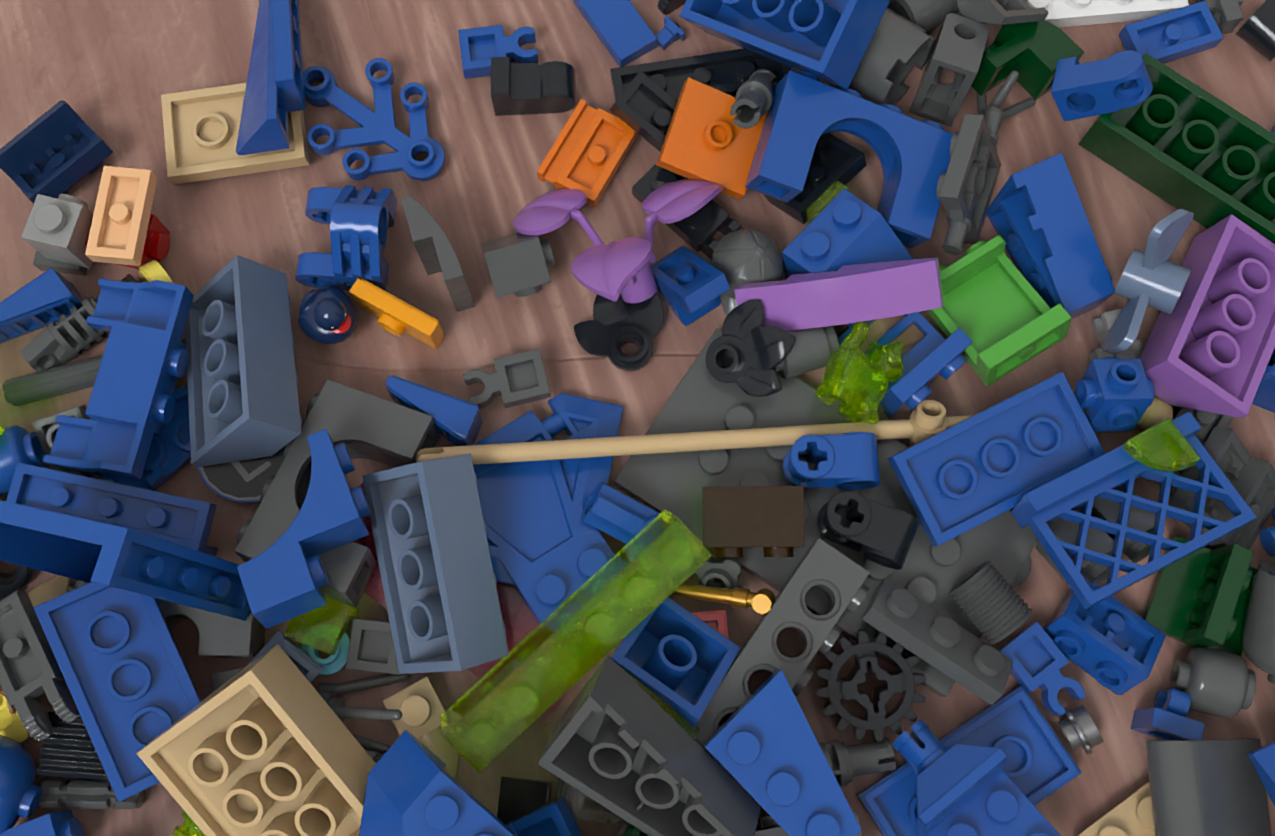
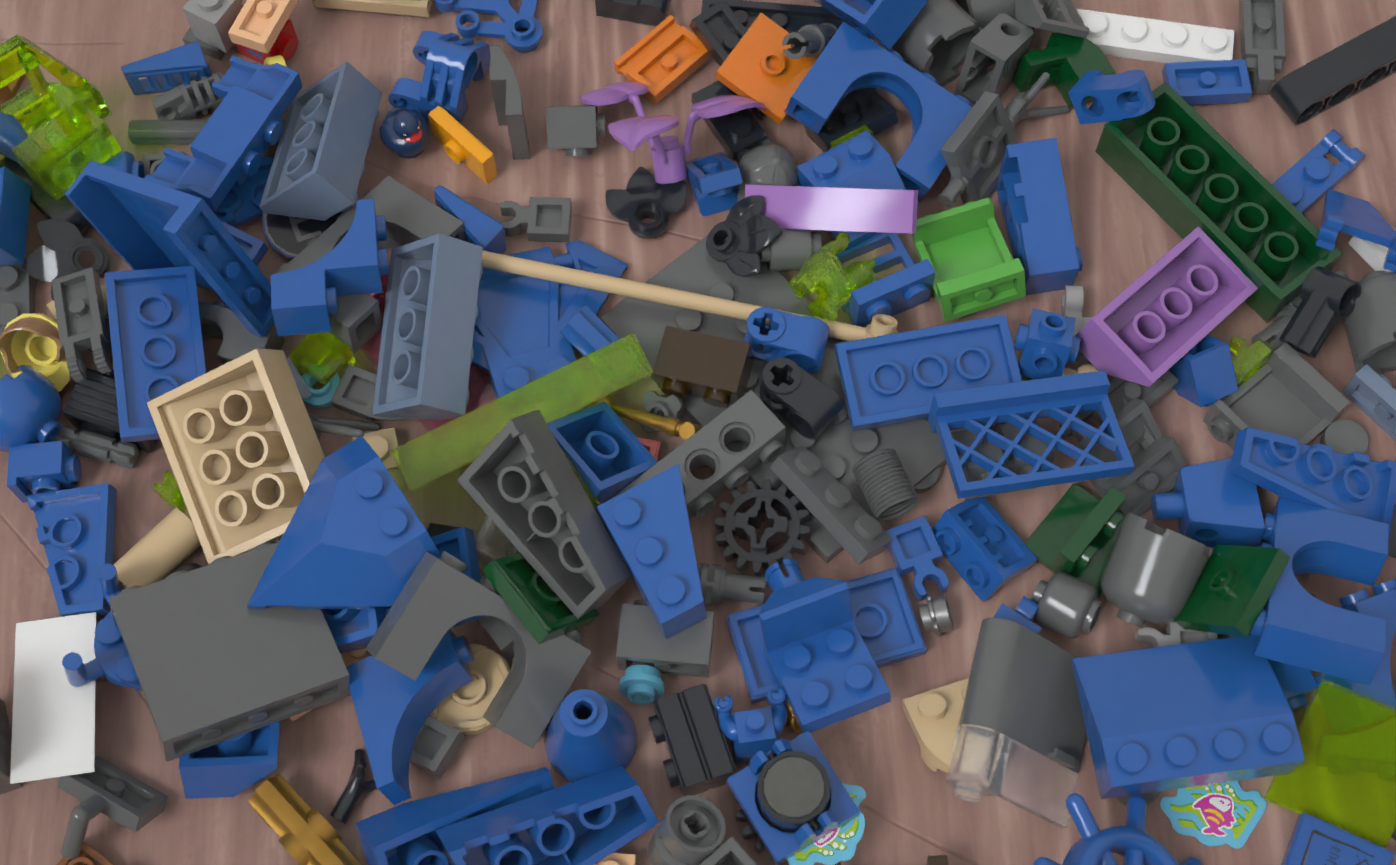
camera: 20 degrees right, 10 degrees down
sand blue piece [1101,209,1194,355] -> none
clear neon green tile [1122,418,1201,471] -> none

